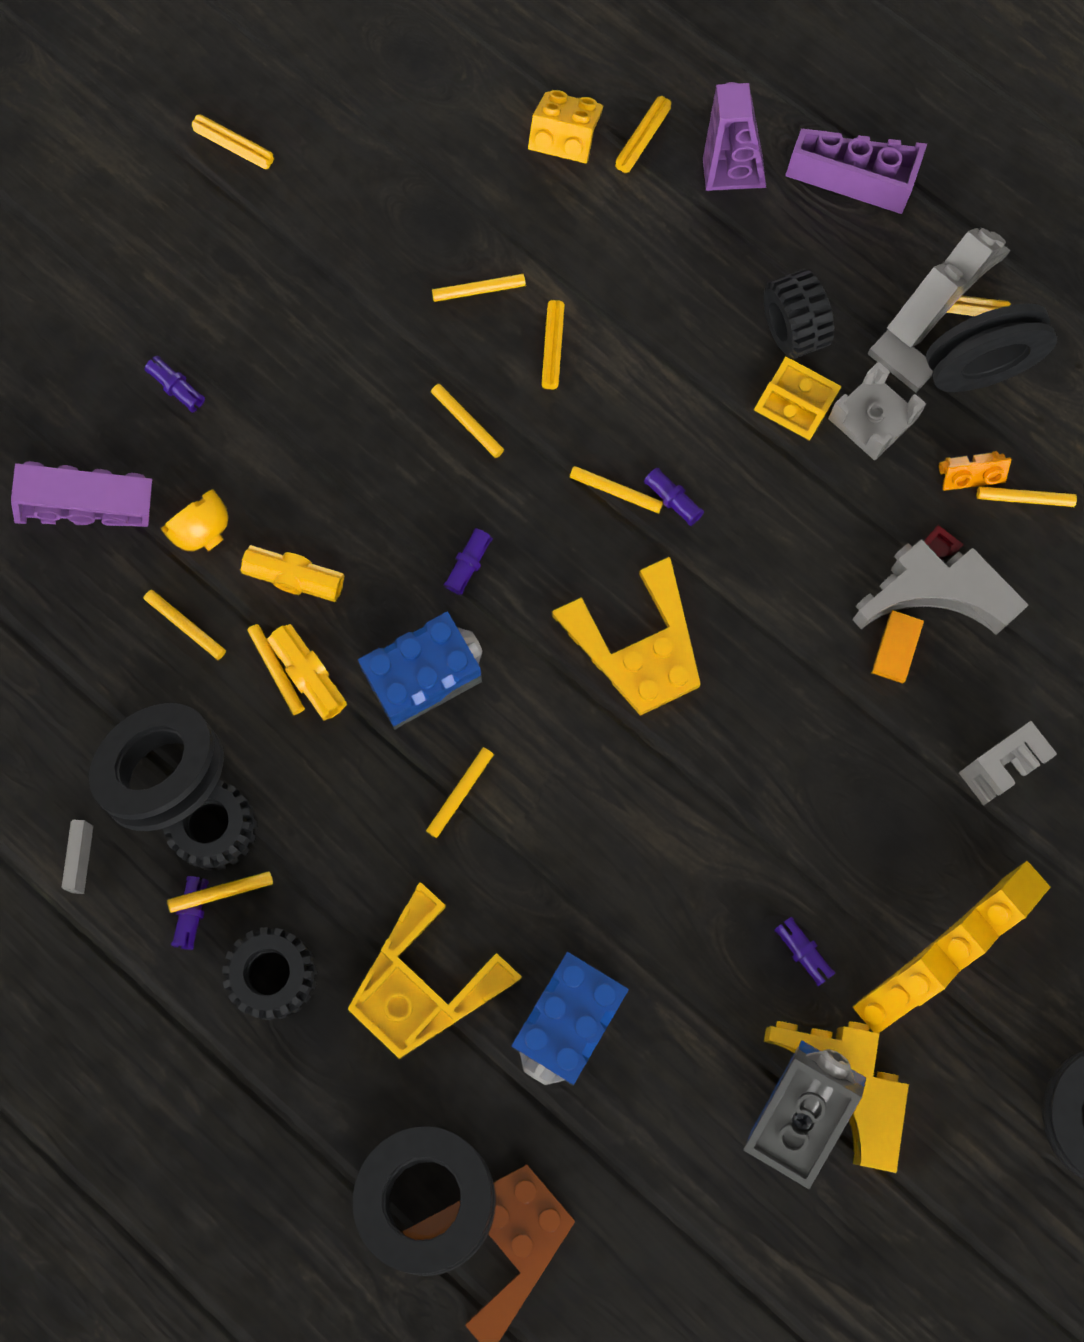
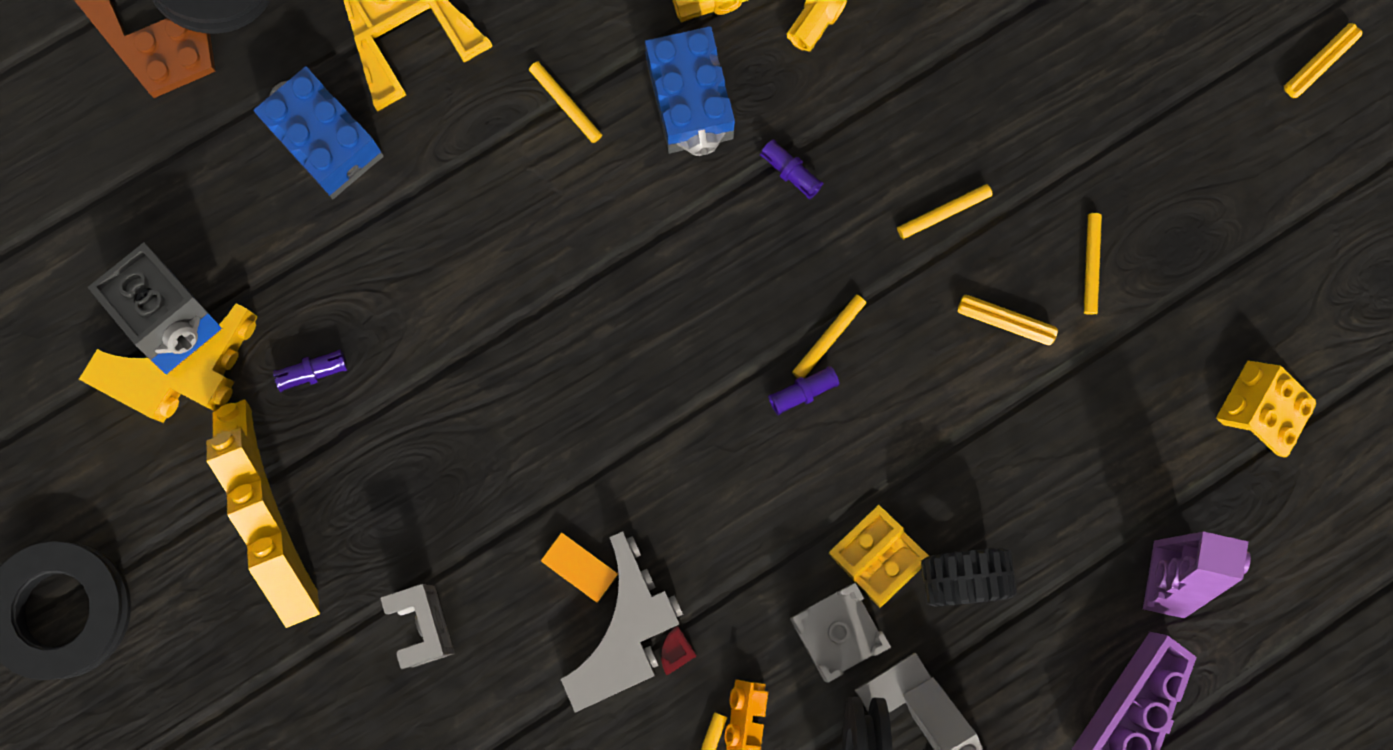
camera: 105 degrees right, 5 degrees up
yellow wing [552,557,701,716] -> none
yellow axle [615,96,671,173] -> none

